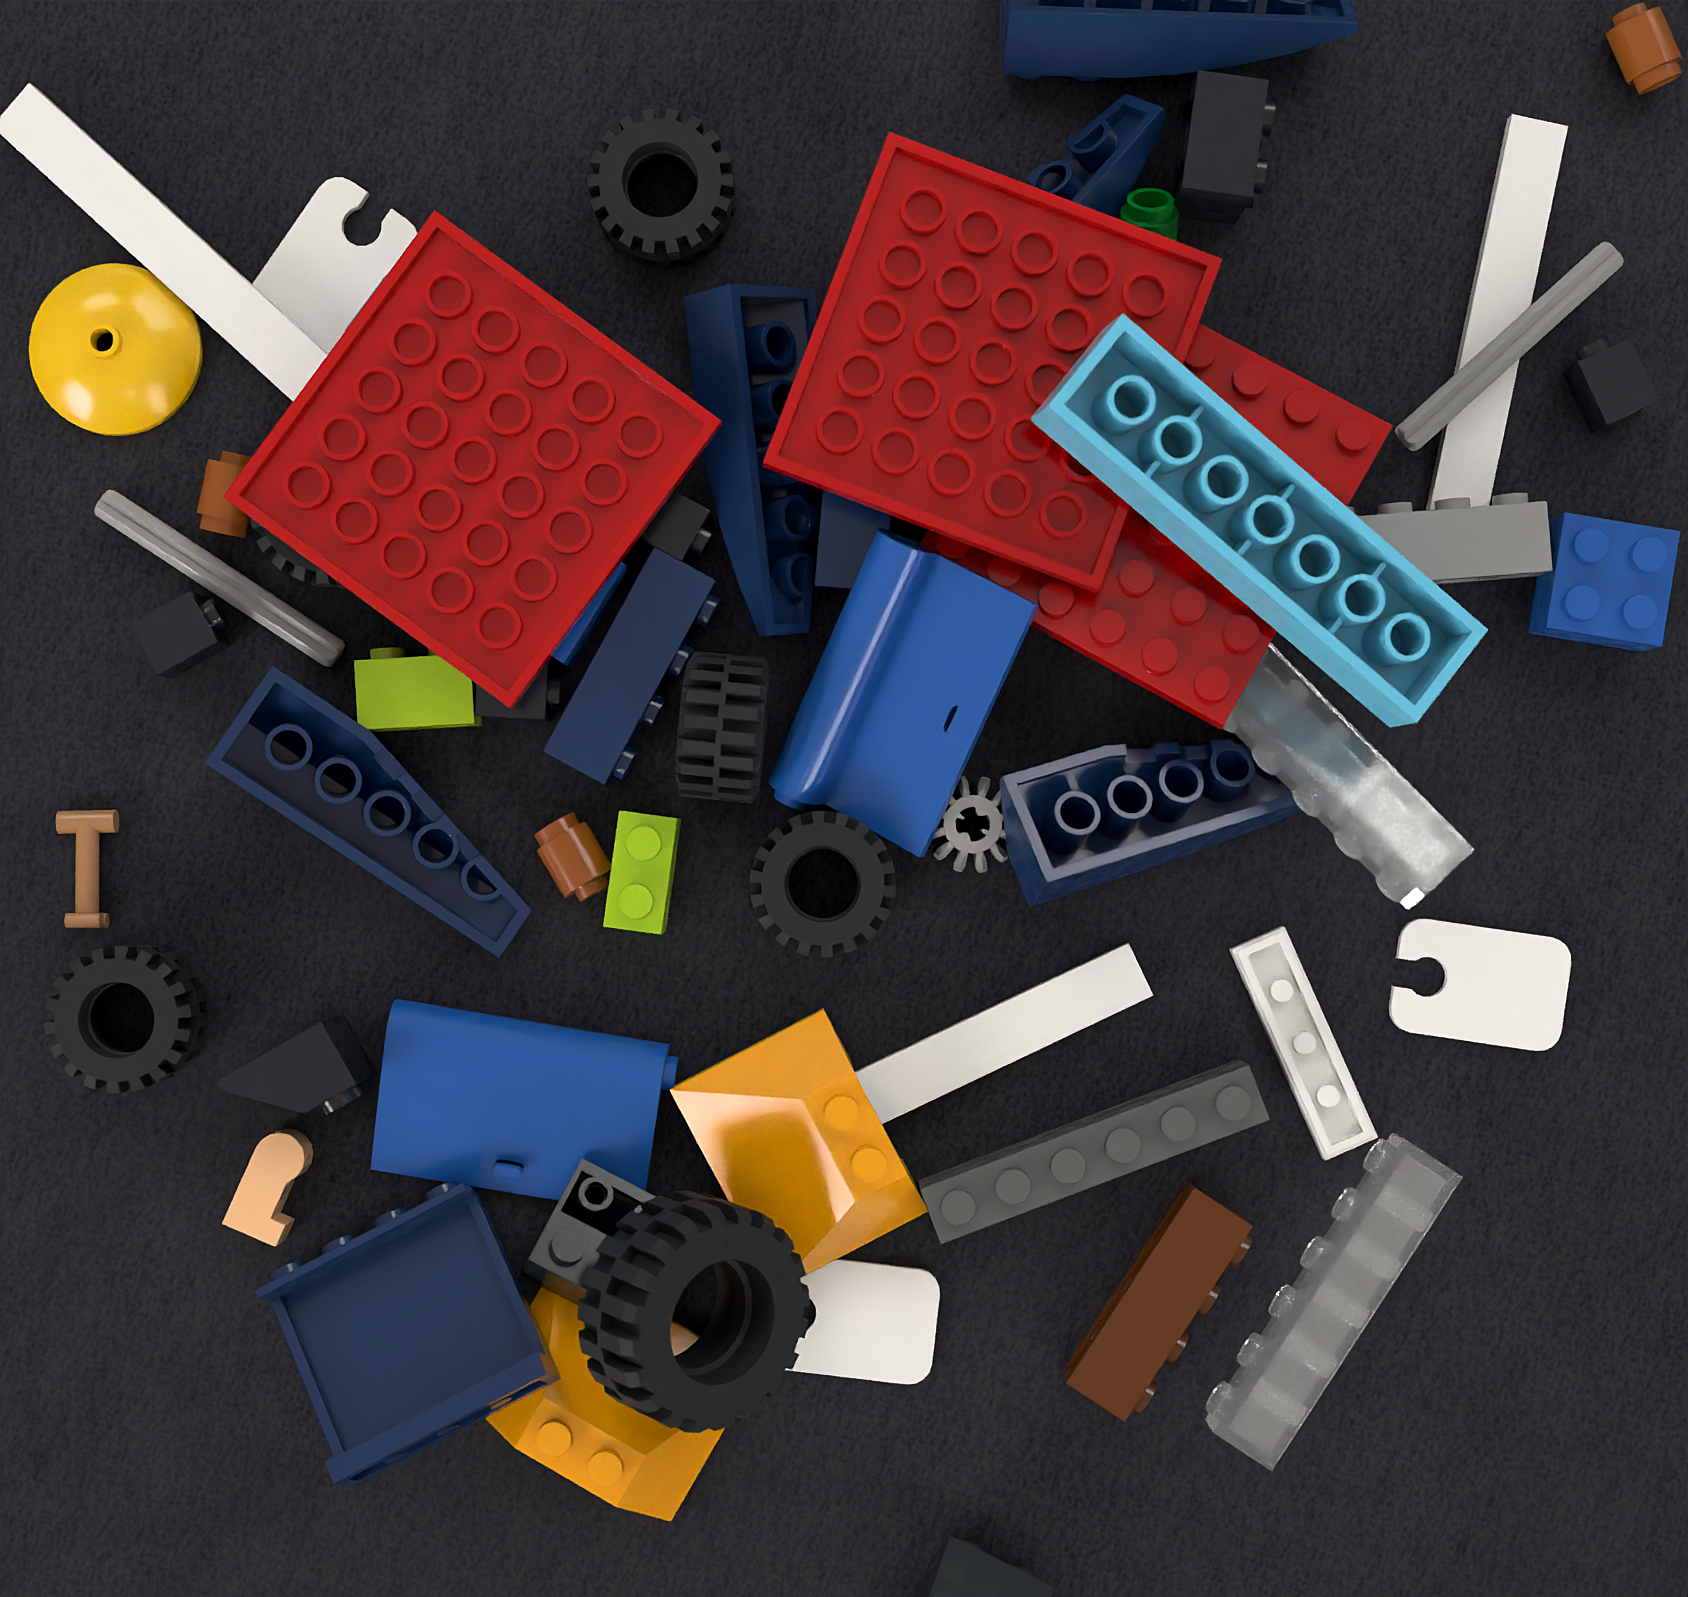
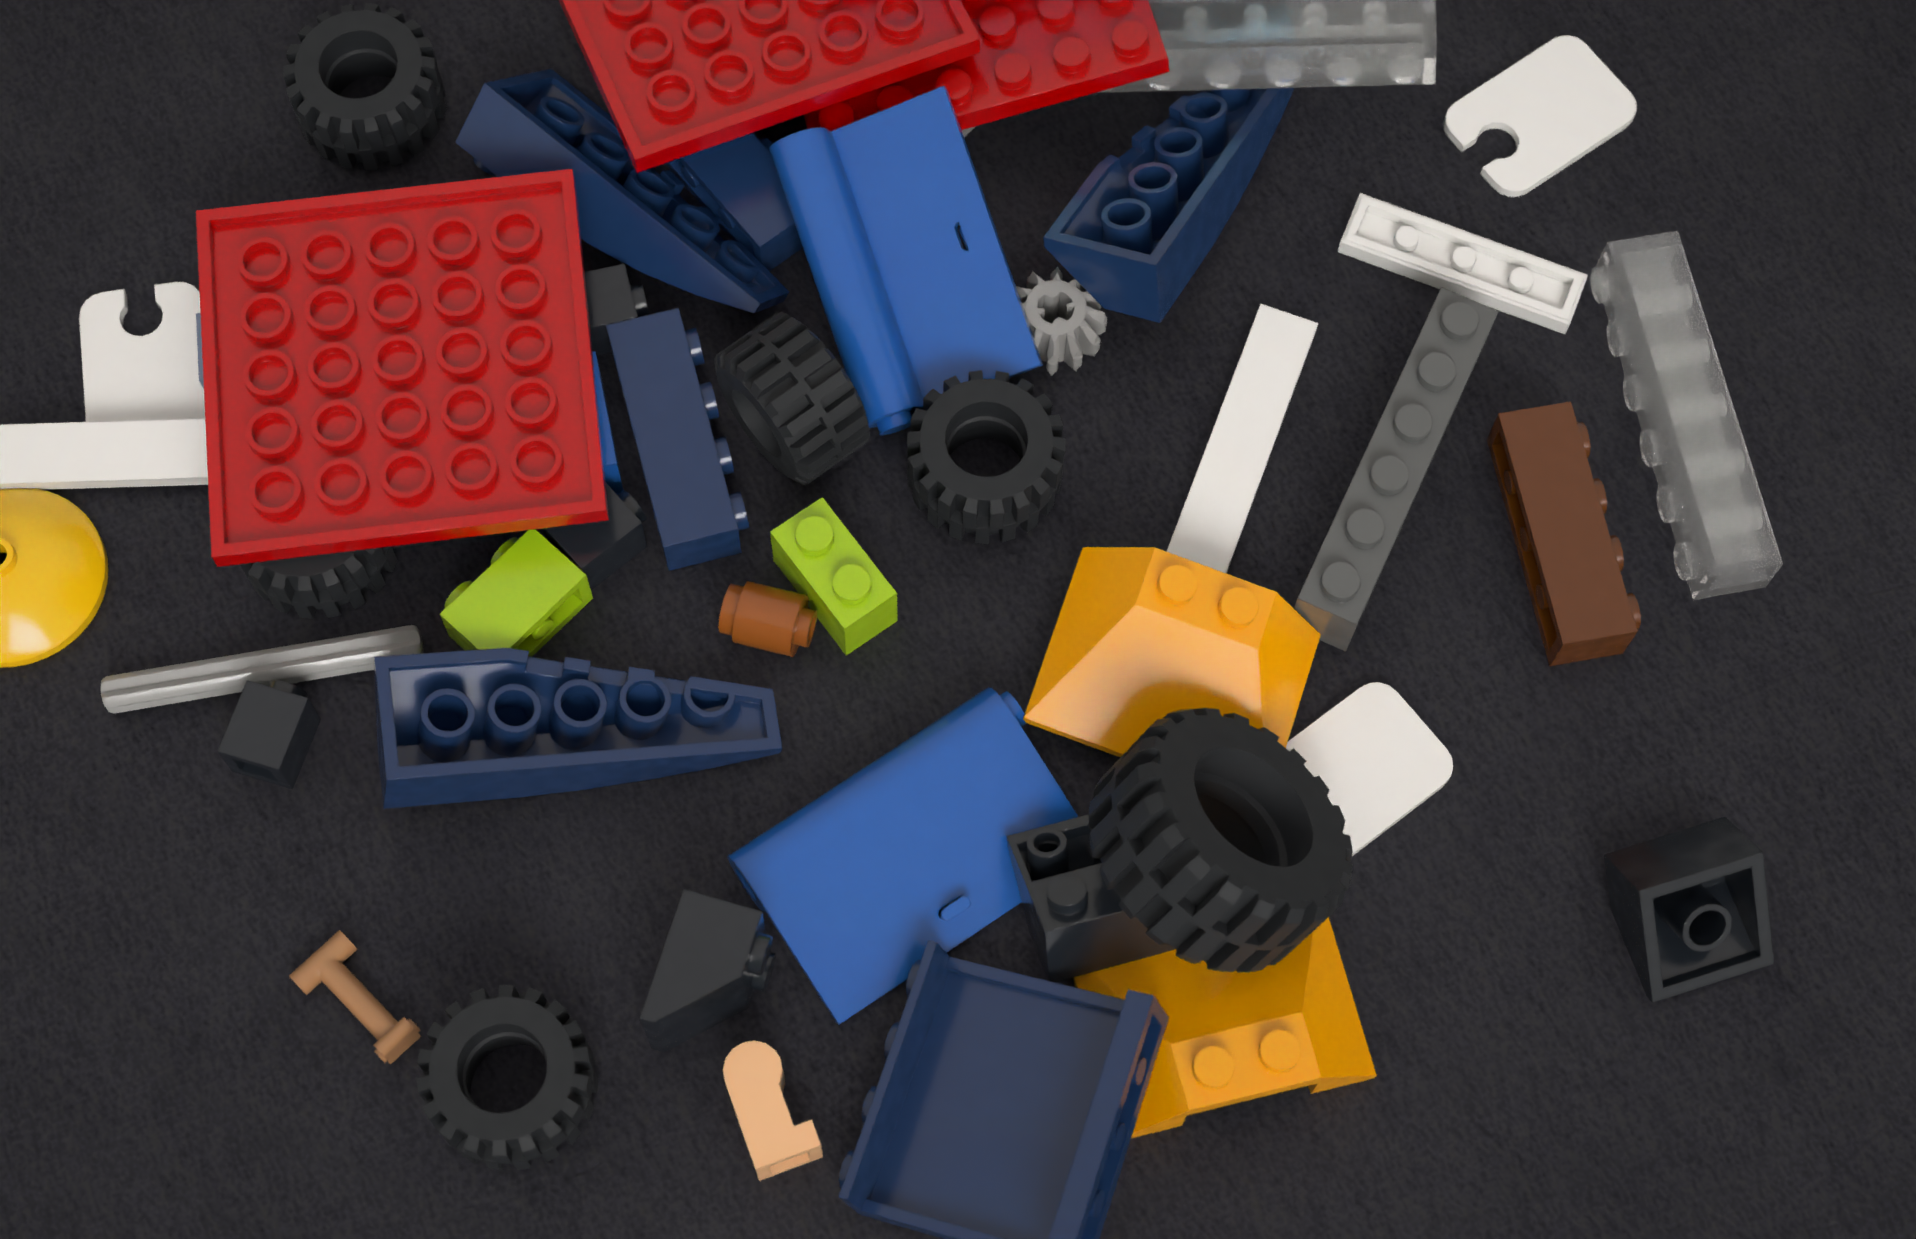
camera: 45 degrees left, 20 degrees down
dark orange brick [196,450,252,538] -> none

